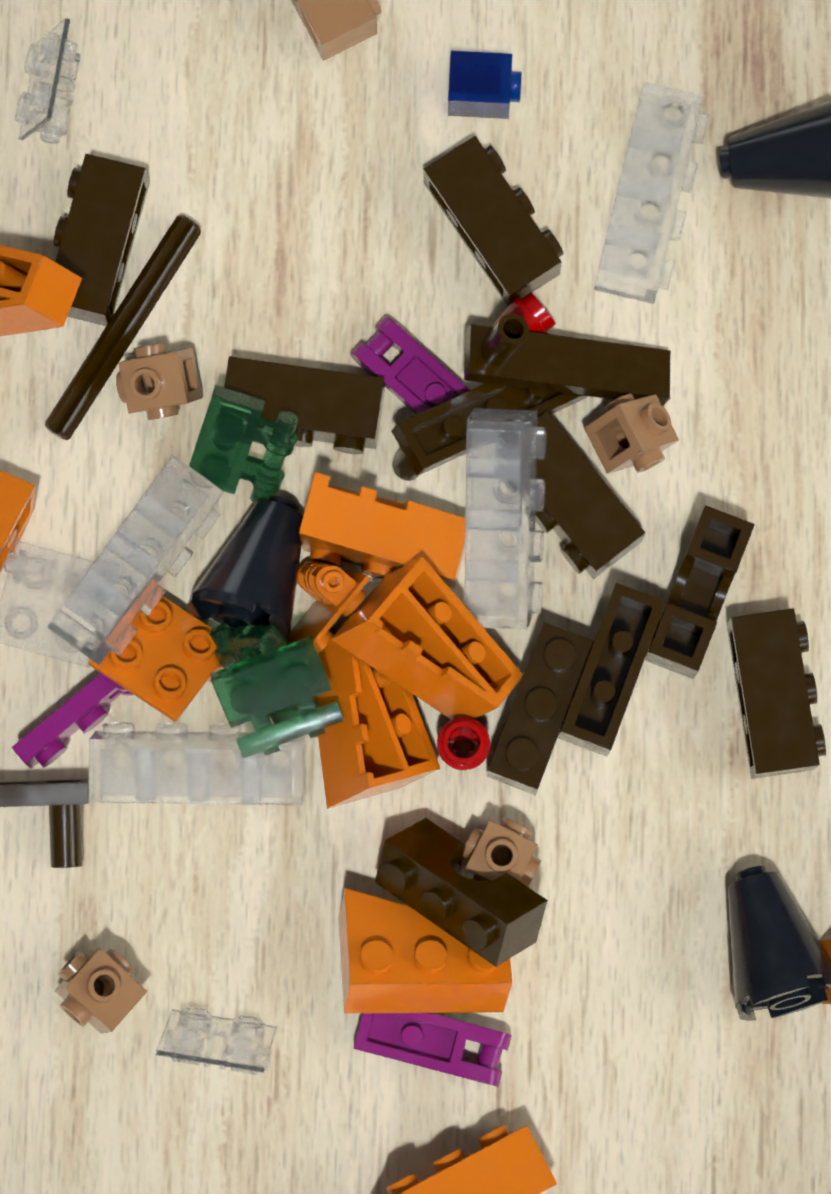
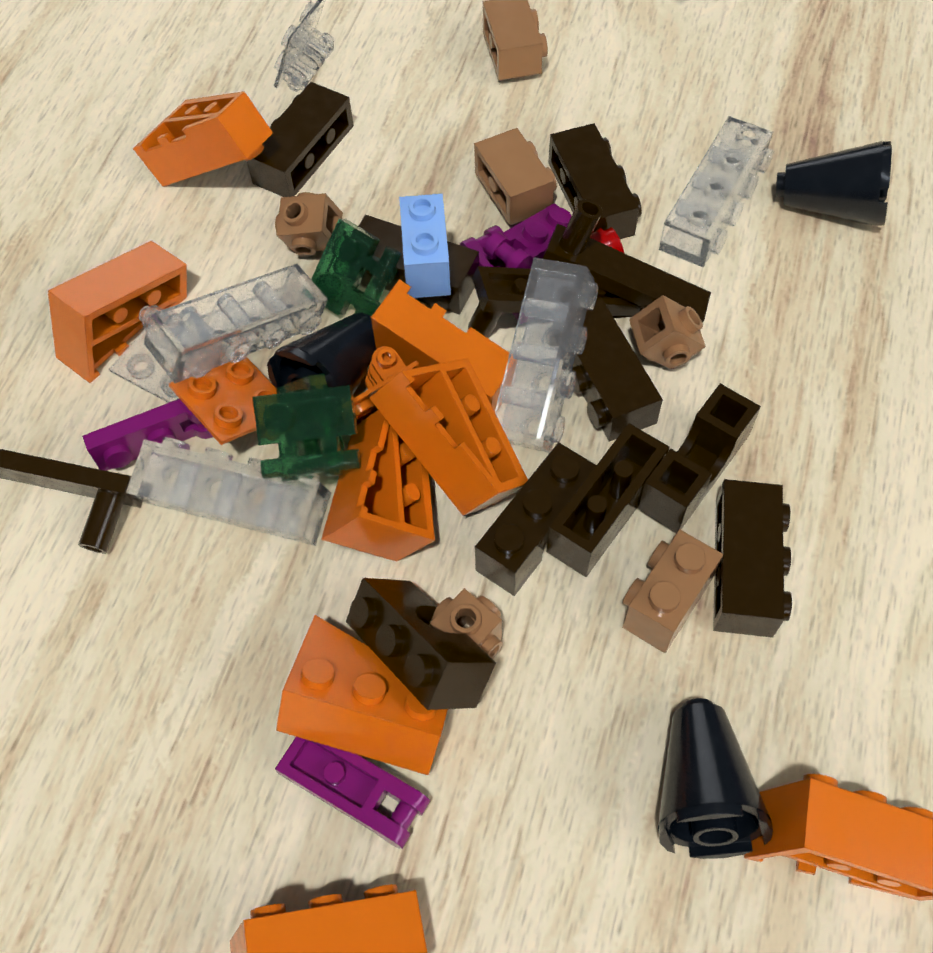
camera: 15 degrees right, 20 degrees down
dark brown axle [45,215,201,440] -> none
medium nougat brick [55,948,147,1034] -> none
clear hinge [156,1007,277,1075] -> none
red cone [437,717,490,770] -> none
clear blue brick [448,51,522,119] -> none
none -> light blue brick [399,194,451,298]
none -> medium nougat brick [474,128,557,225]
none -> magenta plate [483,203,572,269]
none -> medium nougat brick [622,529,724,653]

